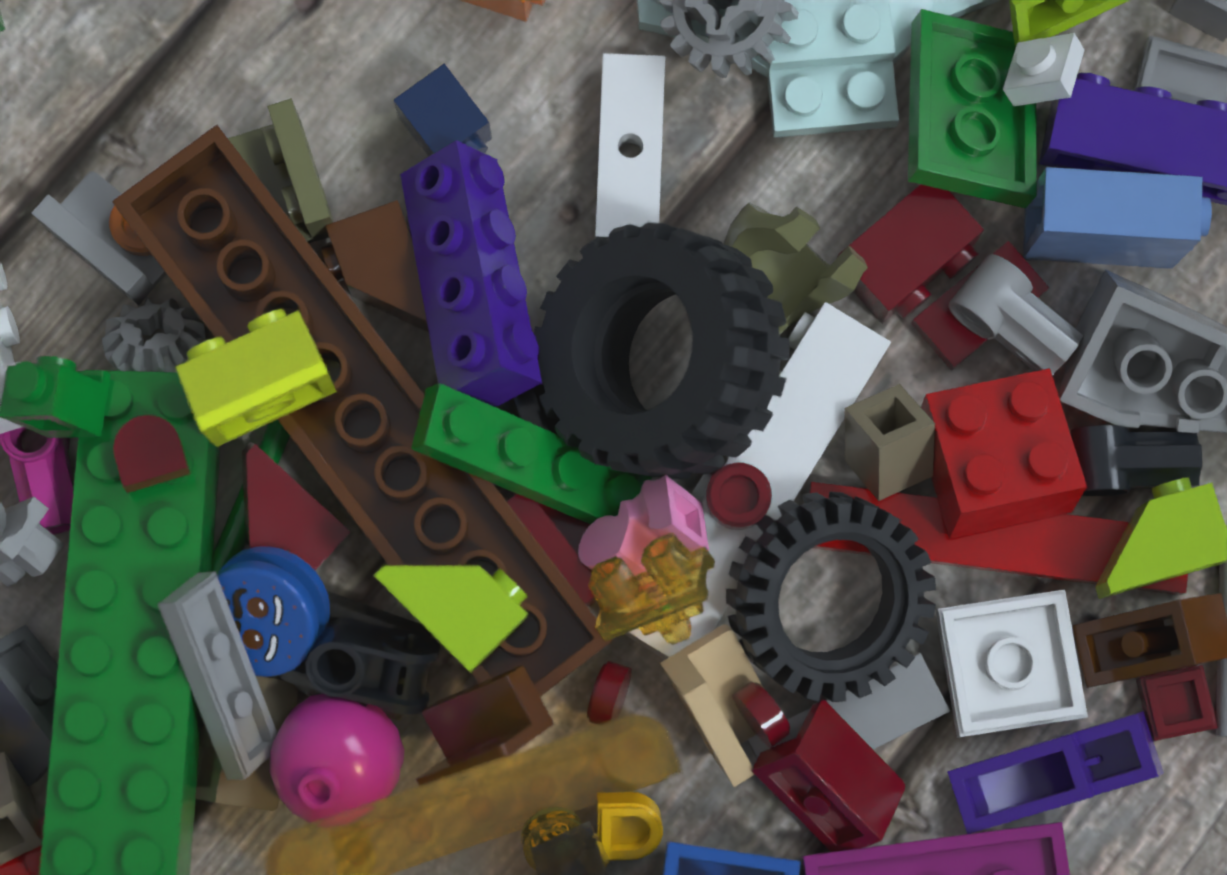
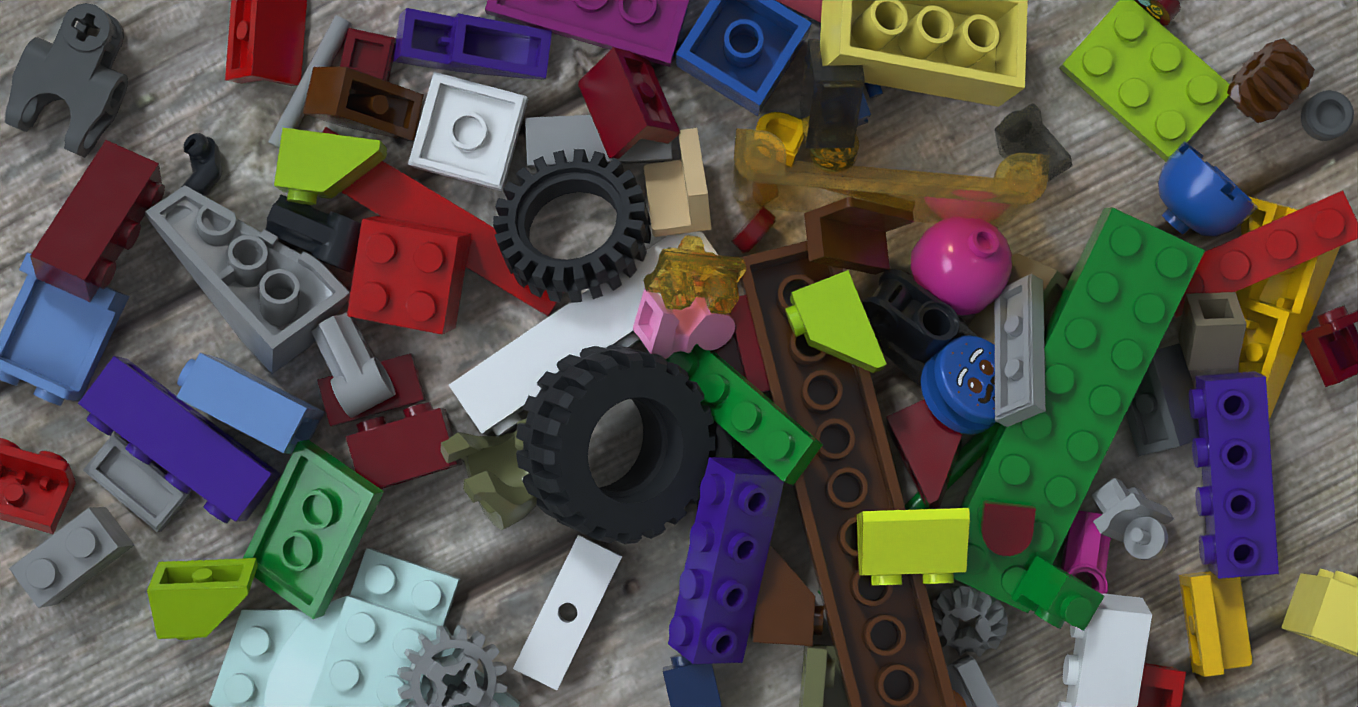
camera: 150 degrees left, 5 degrees up
dark red tile [706,463,772,530] -> none
dark red tile [732,681,791,748] -> none
dark tan brick [845,384,935,501] -> none
white plate [1003,33,1084,106] -> none

